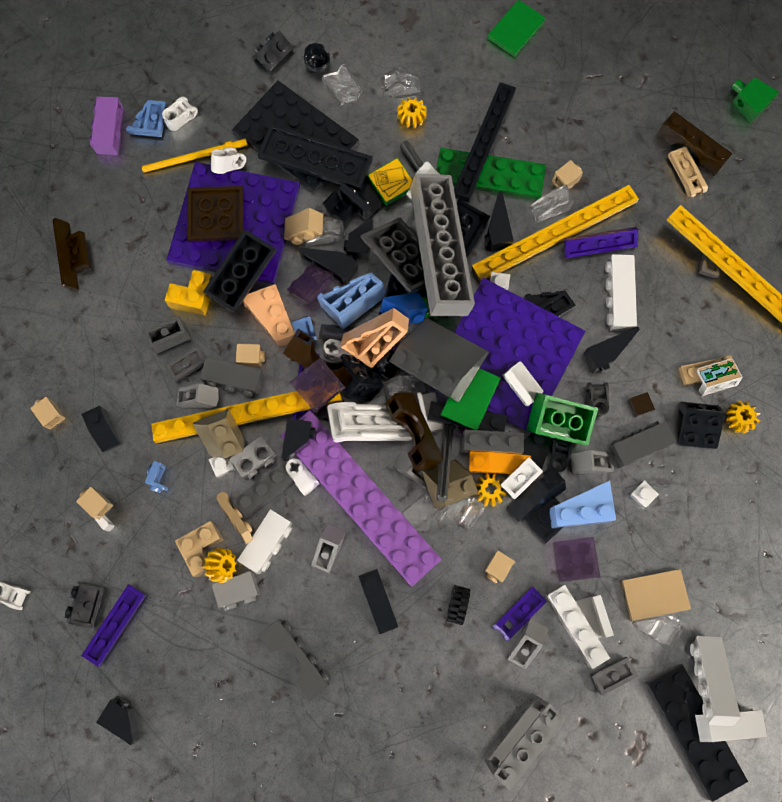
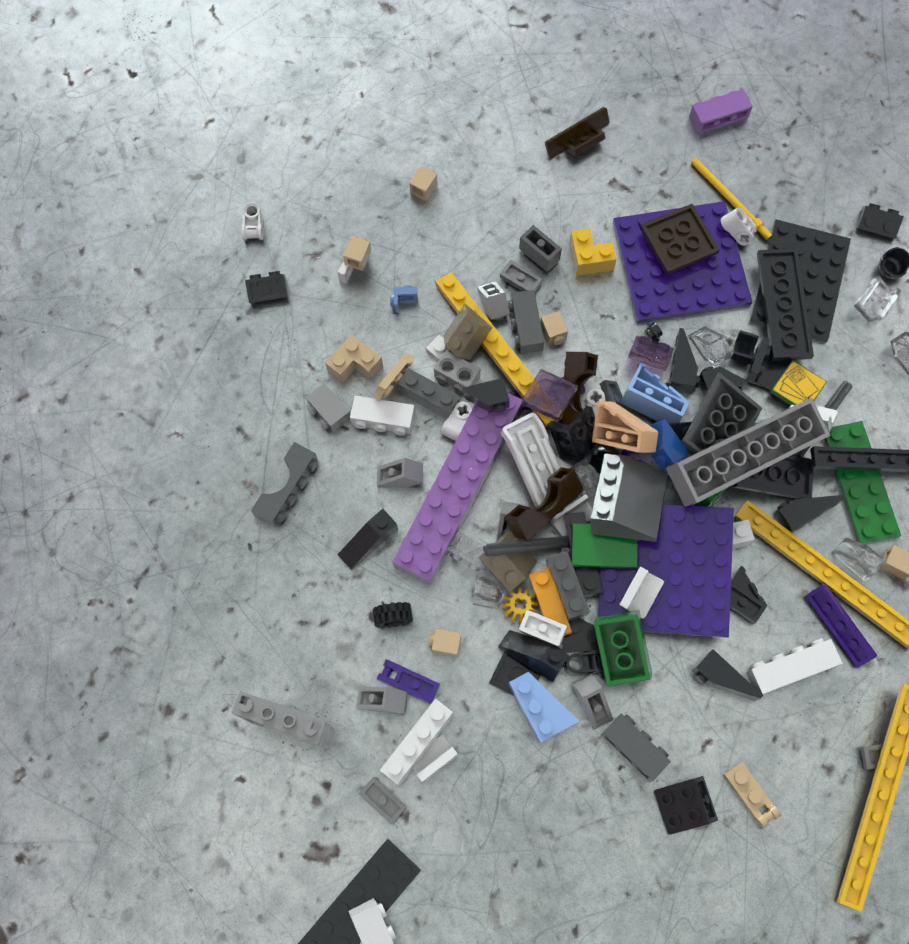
camera: 70 degrees right, 5 degrees down
black slope [81,406,121,452] -> none
dark purple plate [81,584,146,667] -> none
black slope [96,697,139,745] -> none
medium blue wing [126,100,167,137] -> none
white piece [162,96,198,131] -> none
black slope [203,229,277,313] -> none
yellow gear [203,548,238,583] -> none
light nougat wedge [243,284,294,347] -> none
tan brick [284,208,323,245] -> none
medium blue bracket [292,315,317,340] -> none
yellow gear [397,97,427,128] -> none
clear purple plate [553,537,600,582] -> none
dark grey piece [586,382,610,420] -> none
tan tile [621,569,691,621] -> none
dark brown tile [629,392,655,417] -> none
white plate [629,480,659,509] -> none
white brick [690,636,741,726] -> none
panel [697,358,743,396] -> none
yellow gear [725,400,760,433] -> none
none -> black plate [645,322,663,342]

